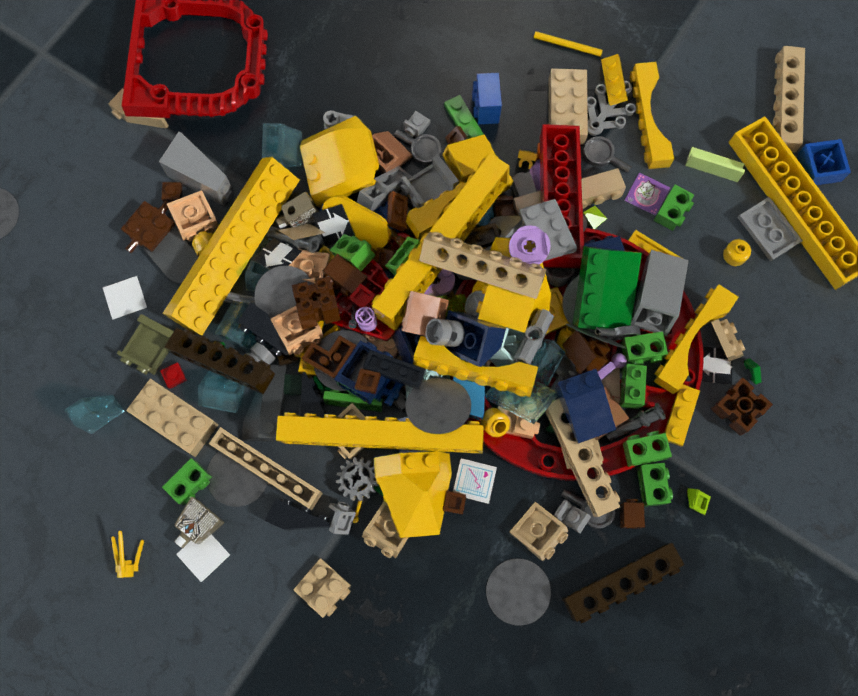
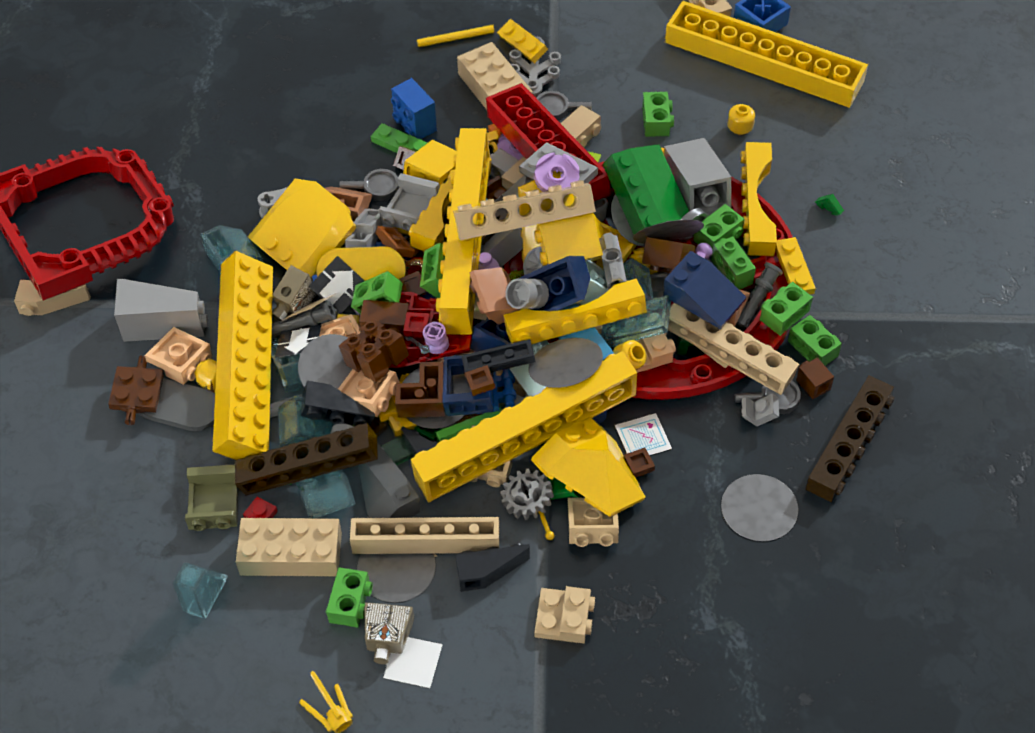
camera: 30 degrees left, 20 degrees down
white sticker [103,276,147,320] -> none
reddish brown plate [161,182,183,202] -> none
light grey bracket [329,501,356,535] -> none
light grey bracket [403,111,430,138] -> none
tan plate [510,502,568,561] -> none
sticker [625,173,670,216] -> none
yellow arch [630,62,674,169] -> none
yellowish green panel [685,147,745,182] -> none
lime slope [687,488,711,515] -> none
sticker [701,347,733,385] -> none
tan plate [711,319,746,362] -> none
reddish brown brick [711,377,773,436] -> none
light grey plate [737,197,803,262] -> none

